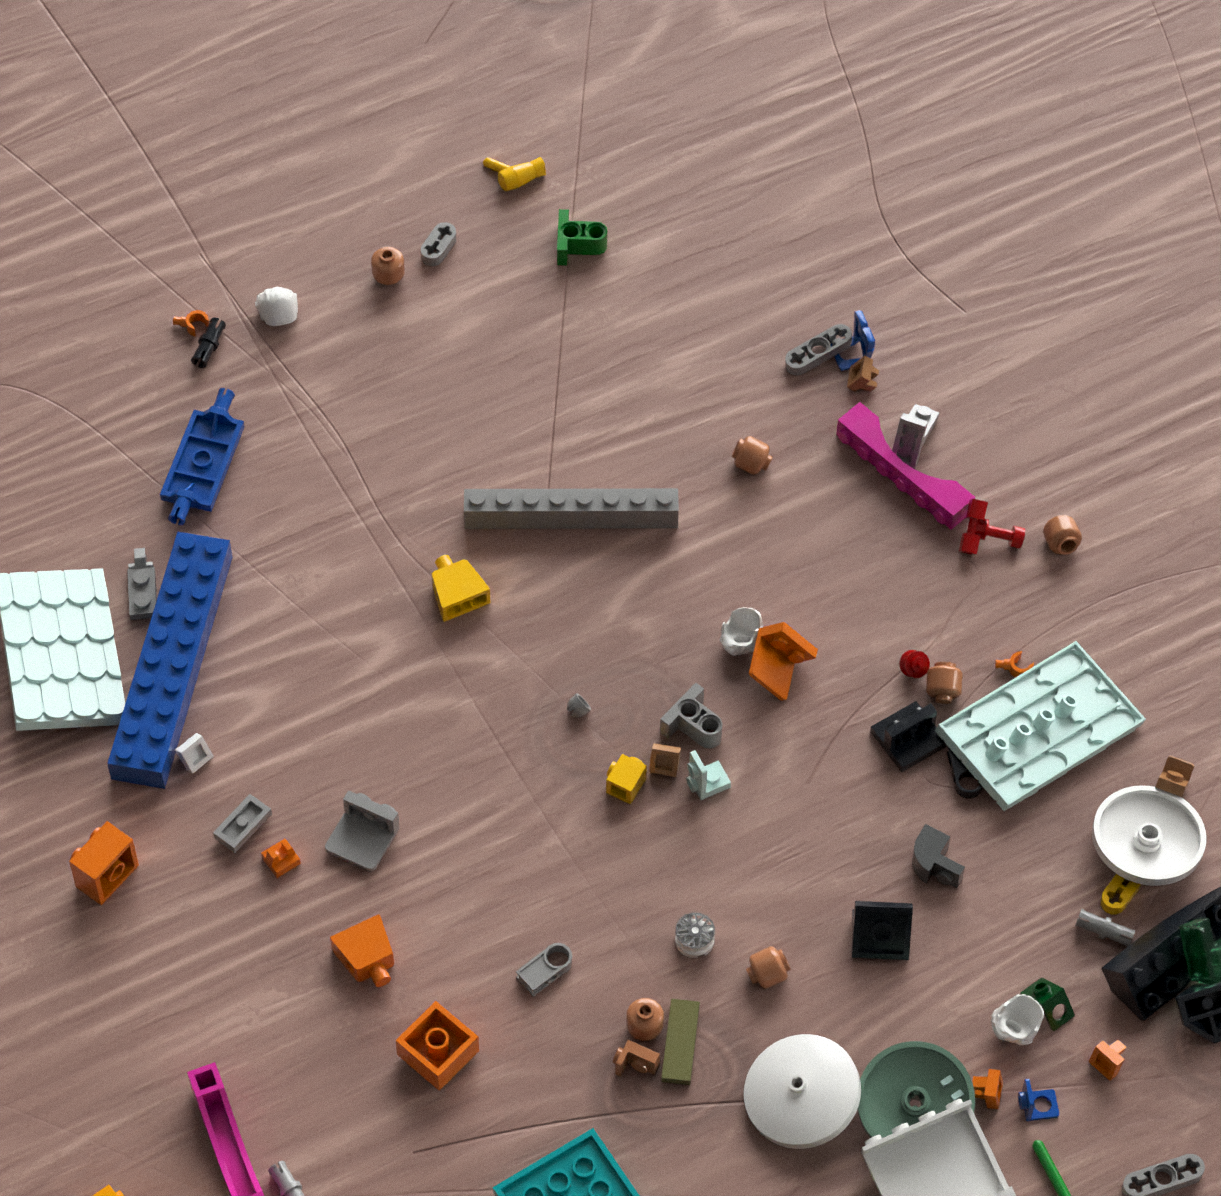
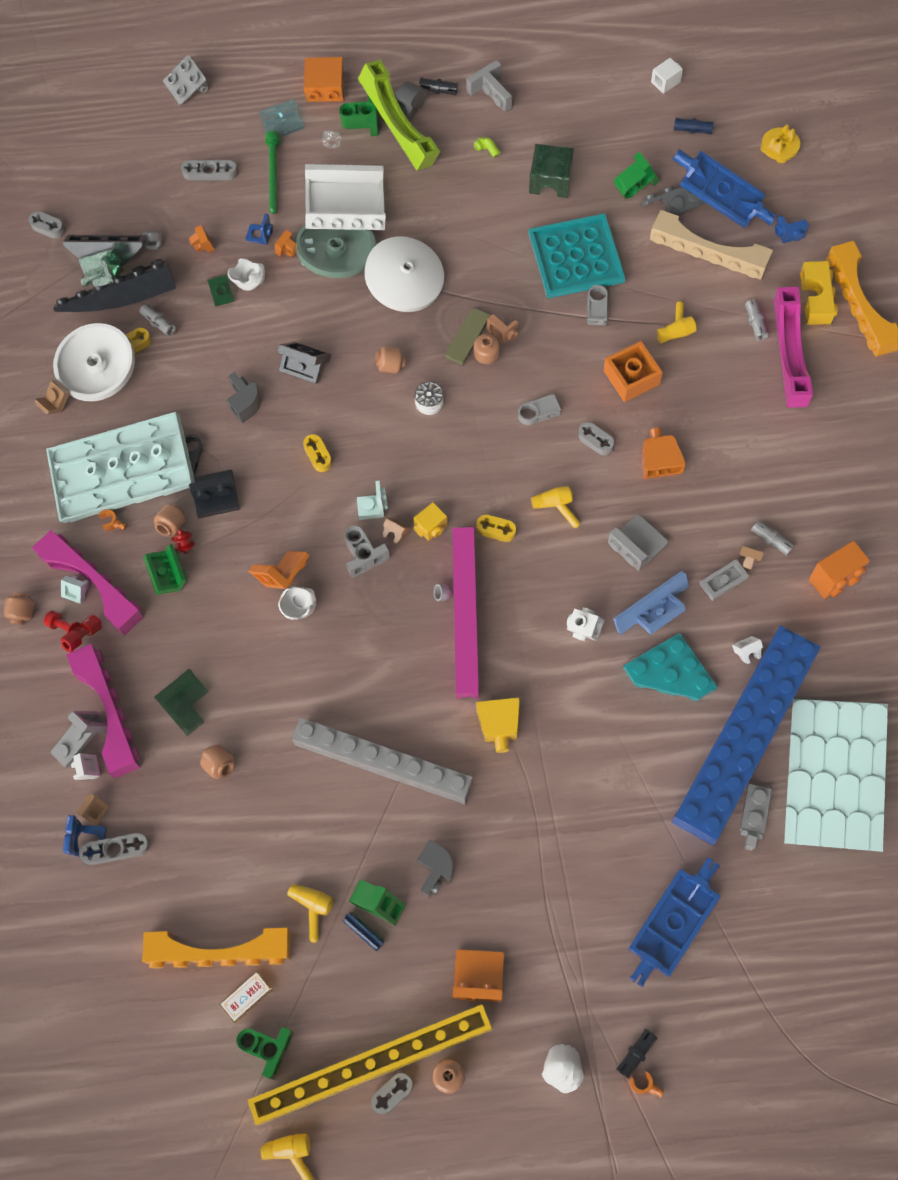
camera: 155 degrees left, 10 degrees up
orange tile [261,839,301,878] -> none
none -> dark pink arch [32,530,144,636]
none -> light aqua tile [61,575,89,604]
none -> white tile [71,753,101,780]
none -> light grey tile [142,231,162,250]
none -> light orange arch [142,928,291,968]
none -> green bracket [143,544,187,595]
none -> clear green panel [154,668,208,736]
none -> white tile [219,971,273,1024]
none -> yellow brick [248,1005,492,1125]
none -> yellow piece [287,884,334,943]
none -> yellow beam [303,434,332,472]
none -> dark blue axle [343,912,384,951]
none -> green tile [349,879,406,926]
none -> dark grey brick [417,840,453,898]
none -> dark pink tile [452,527,479,699]
none -> orange bracket [452,950,504,1003]
none -> yellow beam [476,515,516,542]
none -> yellow piece [531,486,580,528]
none -> white brick [567,607,605,641]
none -> light grey beam [578,422,614,455]
none -> light grey piece [587,285,608,325]
none -> medium blue bracket [613,571,689,635]
none -> teal plate [623,633,718,701]
none -> yellow piece [657,301,697,344]
none -> medium nougat tile [738,546,764,571]
none -> light grey pin [751,520,795,556]

